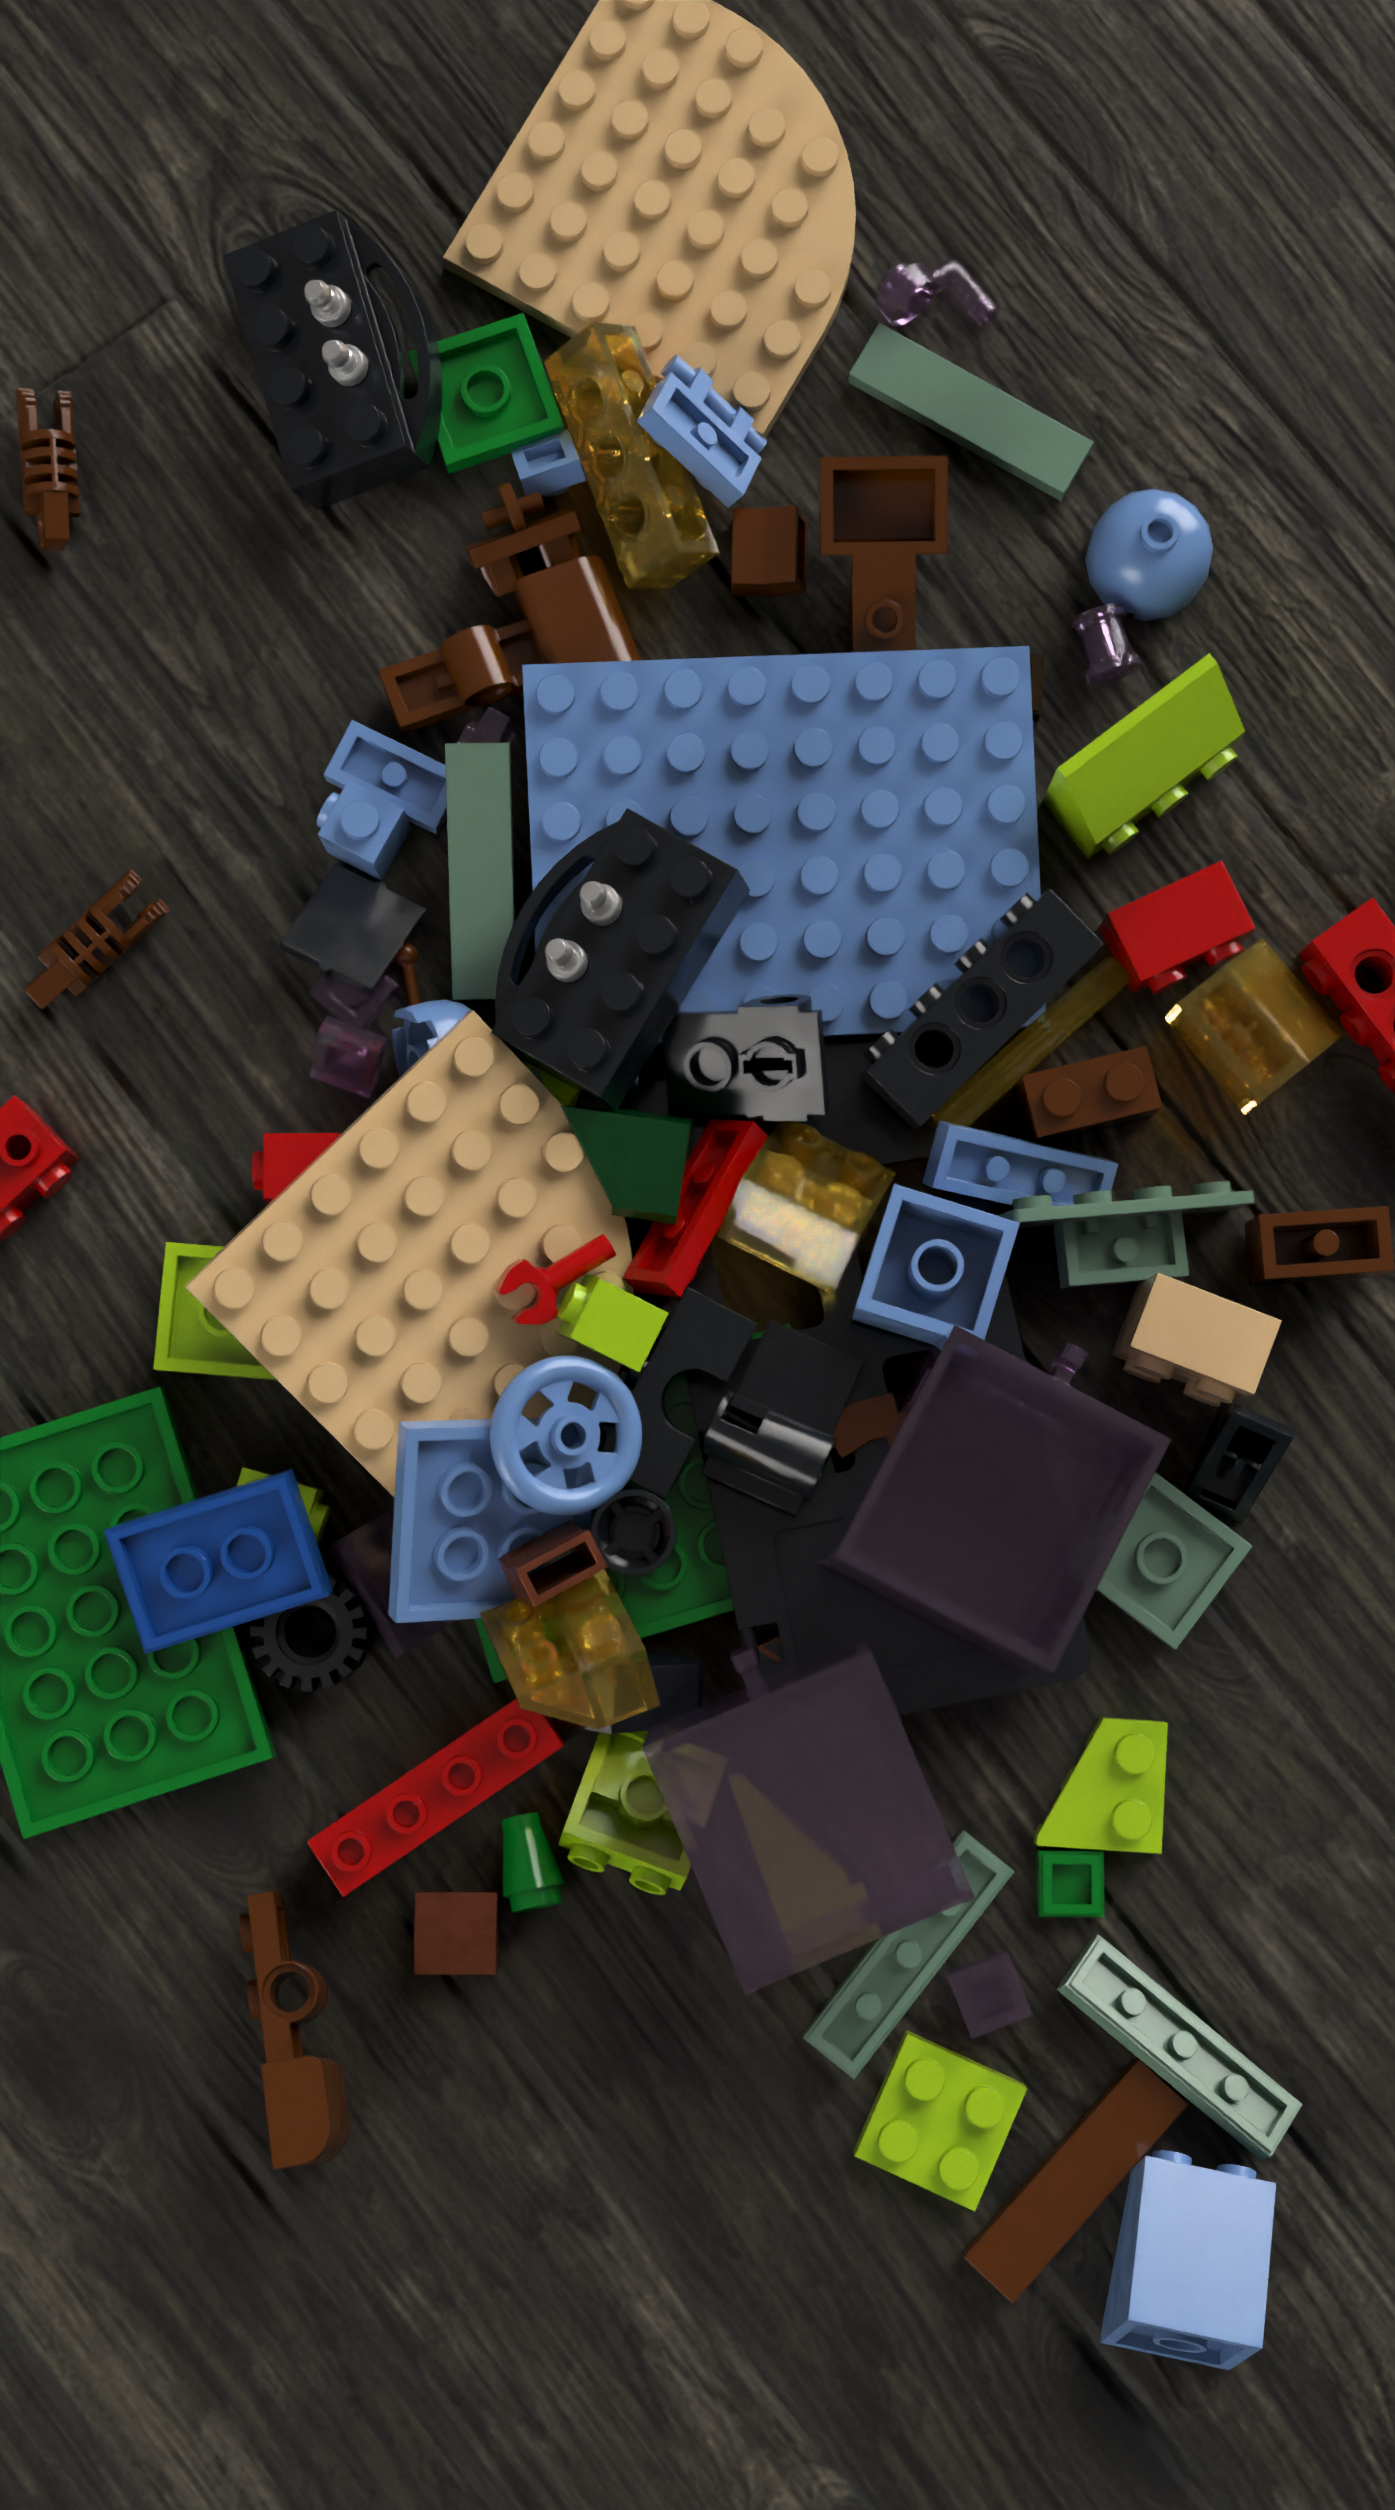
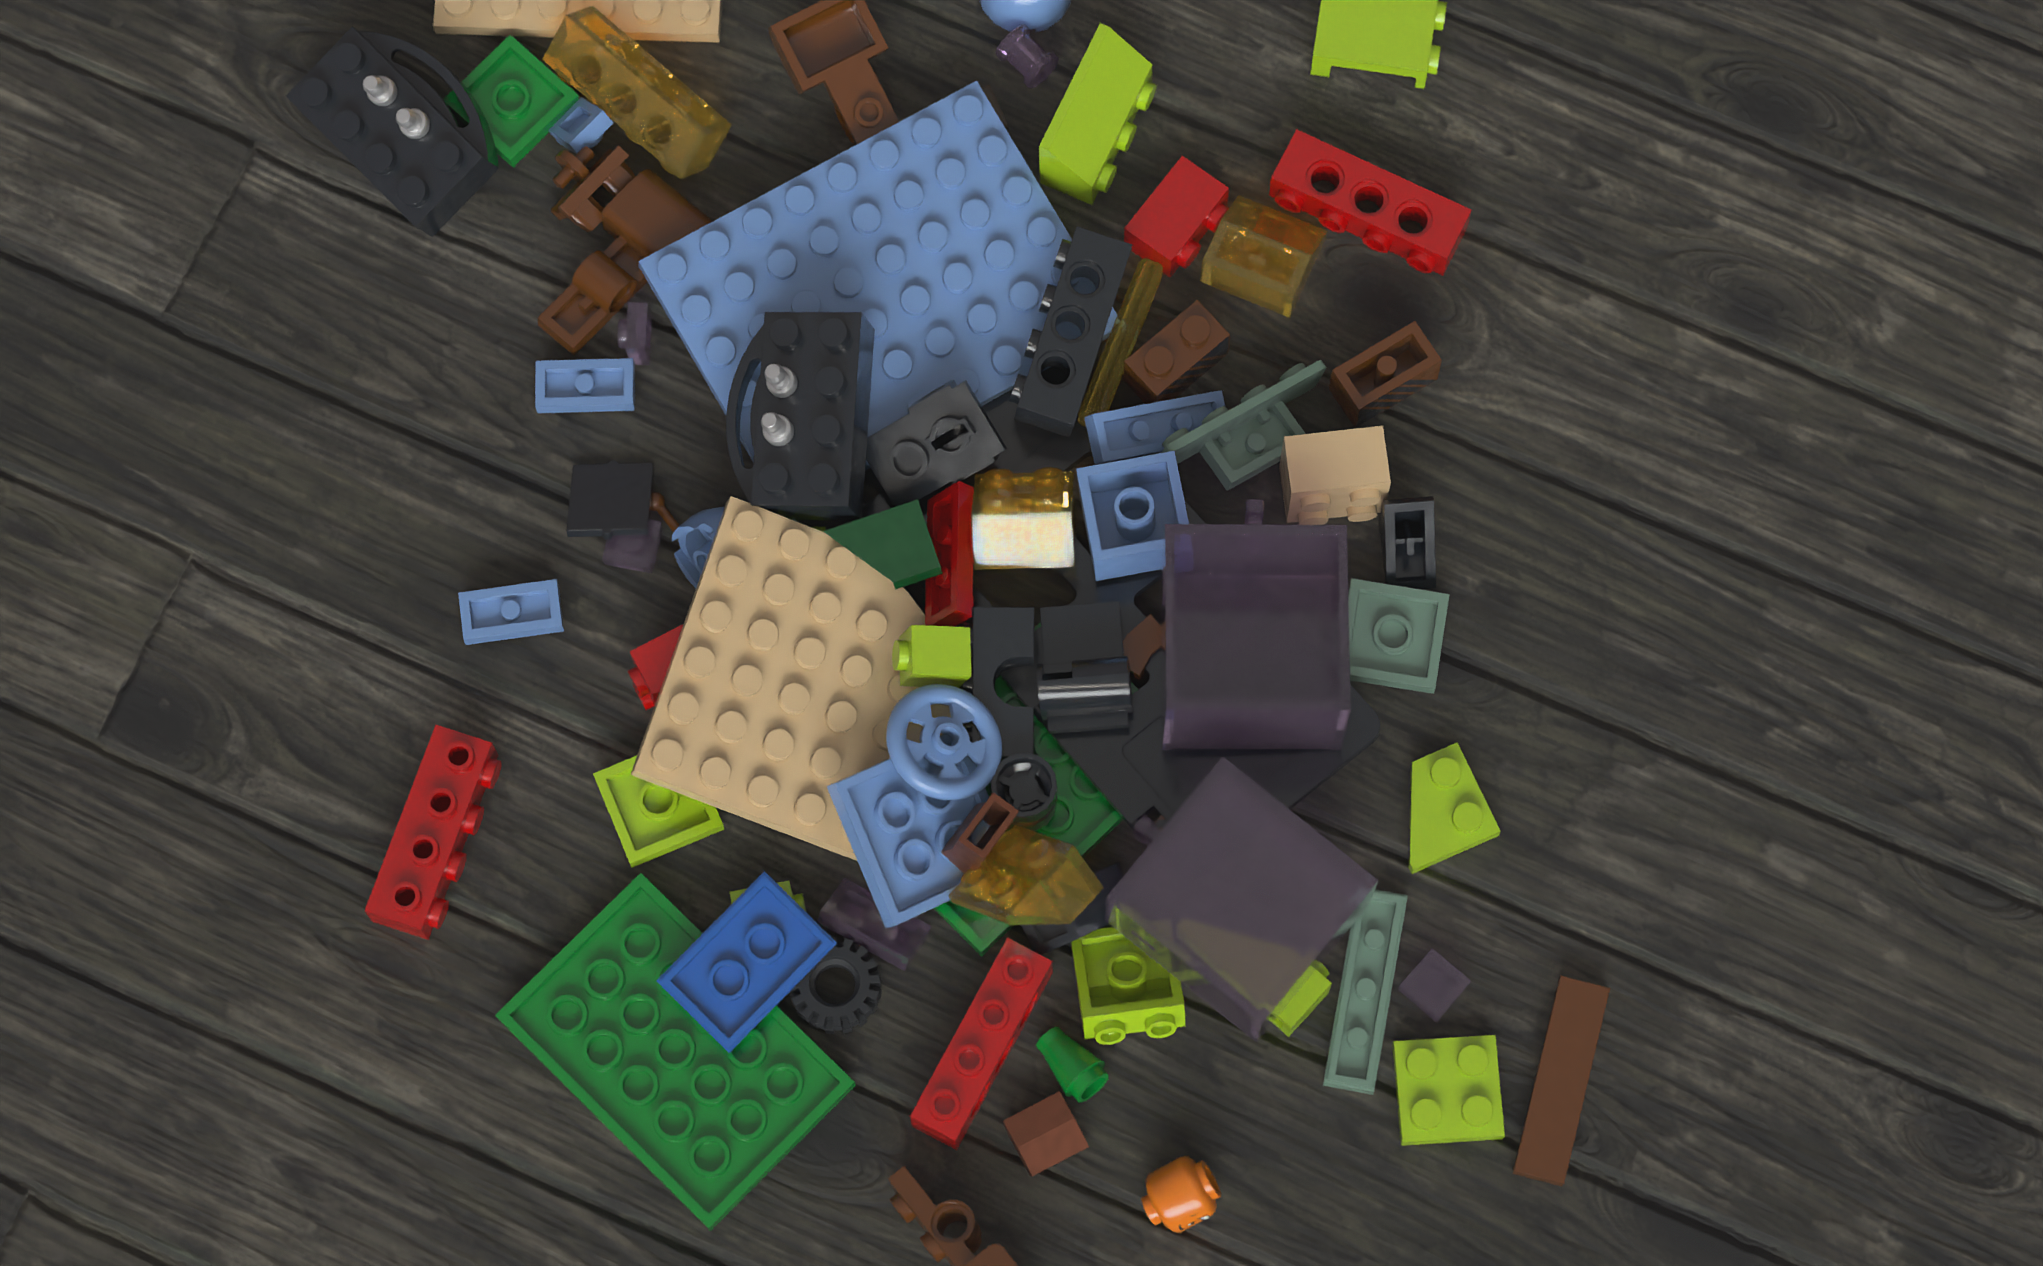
camera: 25 degrees left, 10 degrees down
reddish brown hinge [16,388,80,551] -> none
reddish brown hinge [24,868,171,1009] -> none
clear purple plate [310,1016,387,1098] -> none
medium blue brick [316,780,412,881] -> none
sand green tile [445,742,515,1000] -> none
red bar [495,1234,616,1325] -> none
medium blue plate [636,354,767,507] -> none
reddish brown piece [731,505,808,597] -> none
green tile [1036,1848,1104,1917] -> none
tile [1056,1934,1303,2160] -> none
medium blue slope [1100,2150,1276,2370] -> none
none -> medium blue plate [458,579,564,645]
none -> orange head [1141,1156,1221,1233]

